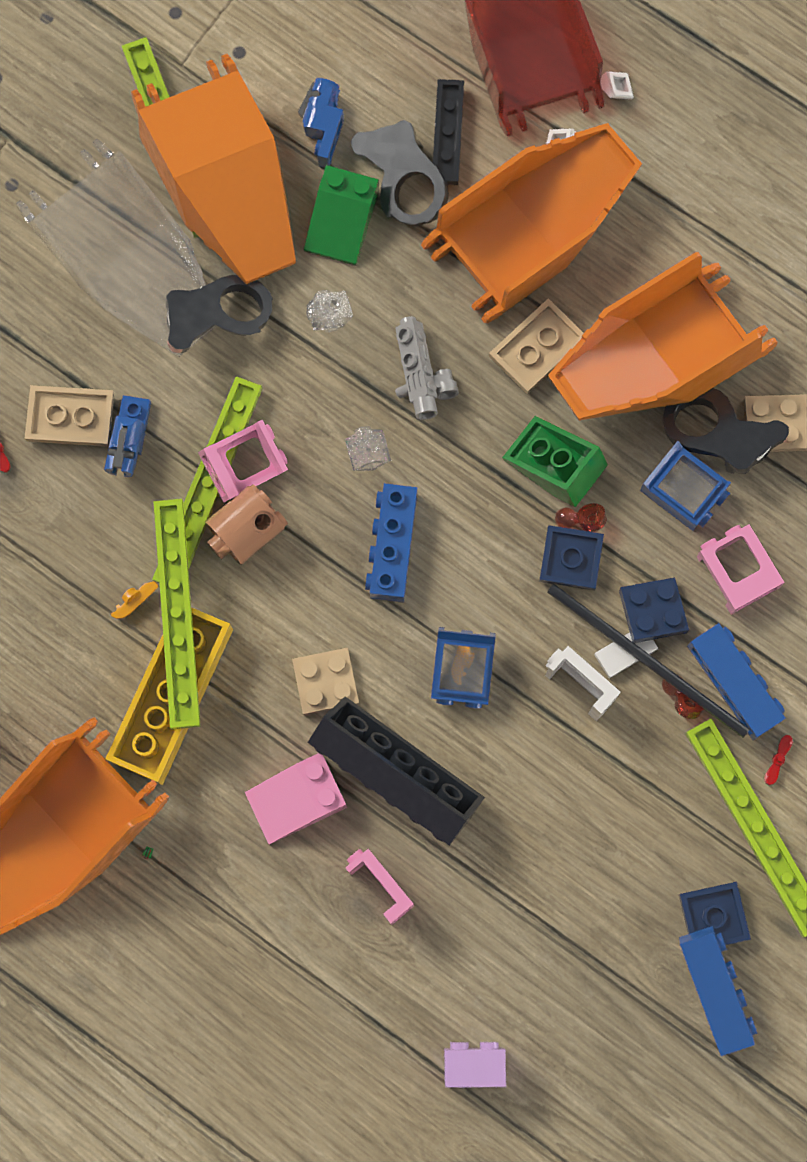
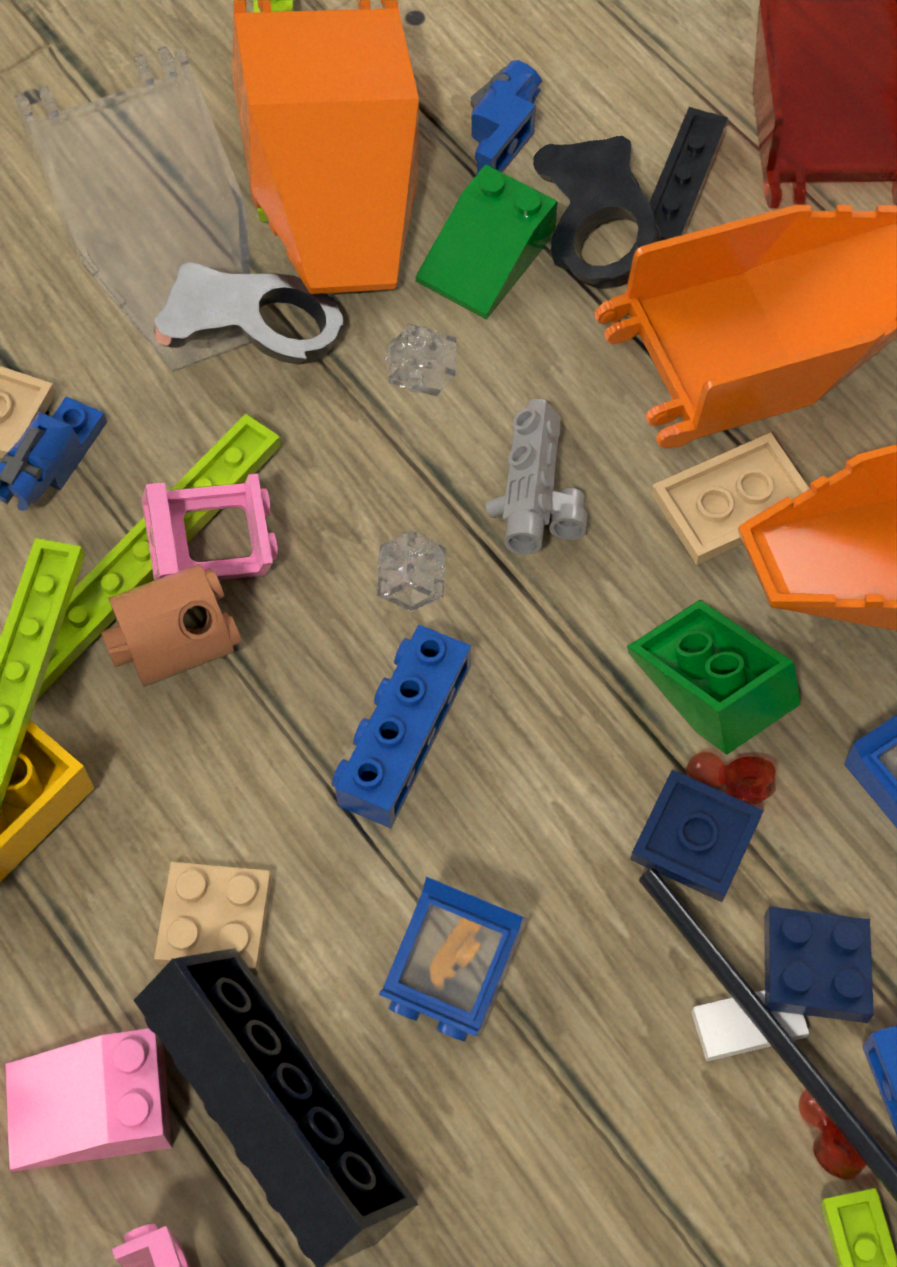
camera: 15 degrees right, 15 degrees down
white window [545,646,621,721] -> none

